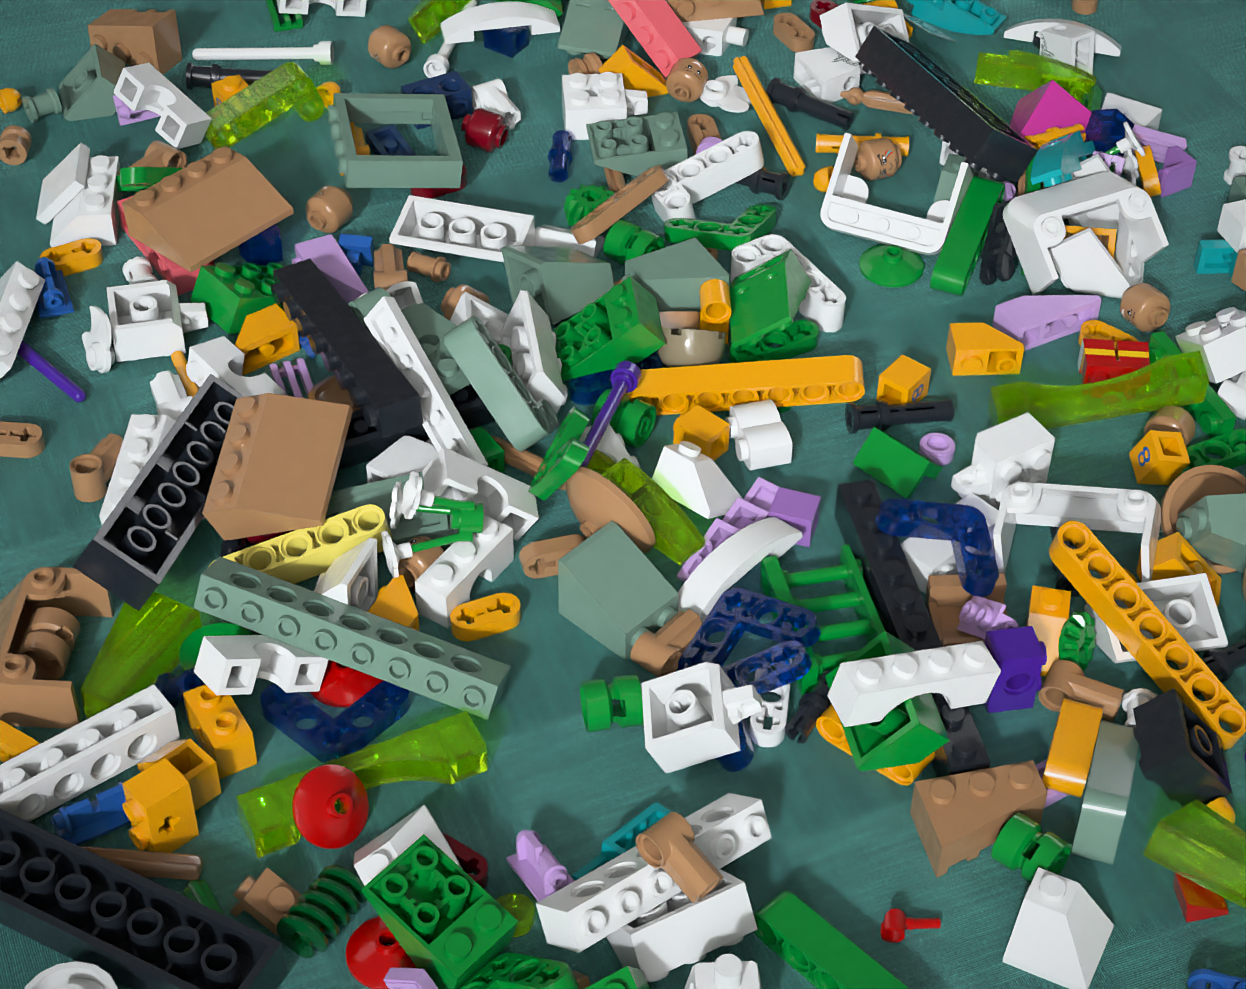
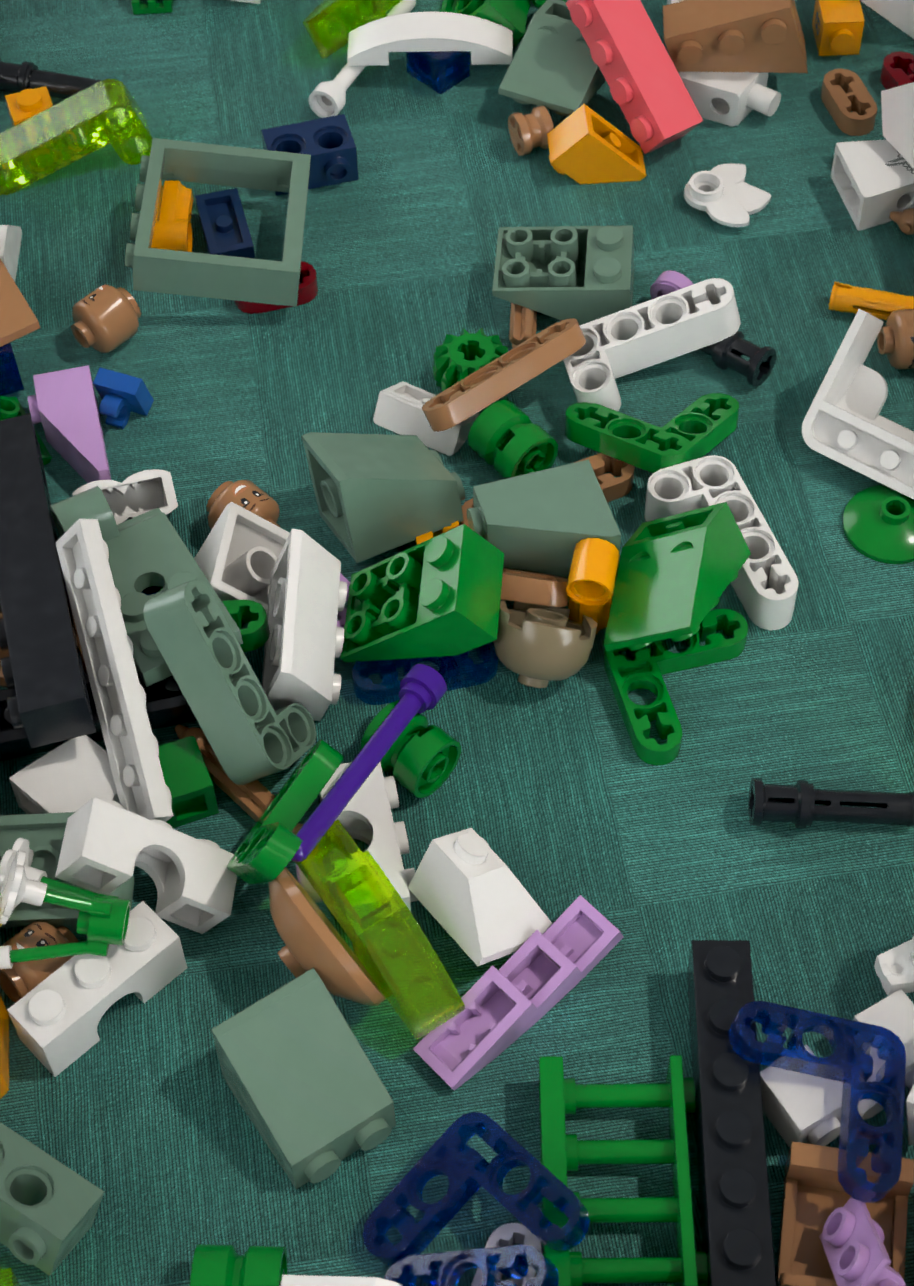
camera: 15 degrees right, 10 degrees up
white piece [192,41,334,65] -> none
light orange hinge [315,81,341,108] -> none
medium nougat head [368,25,412,69] -> none
medium nougat piece [373,244,408,291] -> none
white slope [389,195,535,262] -> none
medium nougat pin [407,251,451,282] -> none
light orange beam [450,592,521,642] -> none
dark red head [461,108,509,153] -> none
white piece [470,79,521,130] -> none
medium nougat beam [519,534,586,579] -> none
clear blue pin [548,130,573,183] -> none
white hinge [562,72,648,140] -> none
light orange beam [625,355,865,416] -> none
medium nougat piece [630,609,706,677] -> none
medium nougat head [666,58,709,103] -> none
light orange brick [673,405,730,461] -> none
white slope [678,517,803,623] -> none
medium nougat beam [687,114,721,155] -> none
white brick [725,399,792,470] -> none
light orange axle [733,56,806,177] -> none
black pin [766,77,855,131] -> none
medium lavender panel [768,487,821,547] -> none
light orange hinge [813,166,834,192] -> none
green panel [853,427,943,499] -> none
light orange brick [876,354,931,405] -> none
lavender tile [918,433,955,466] -> none

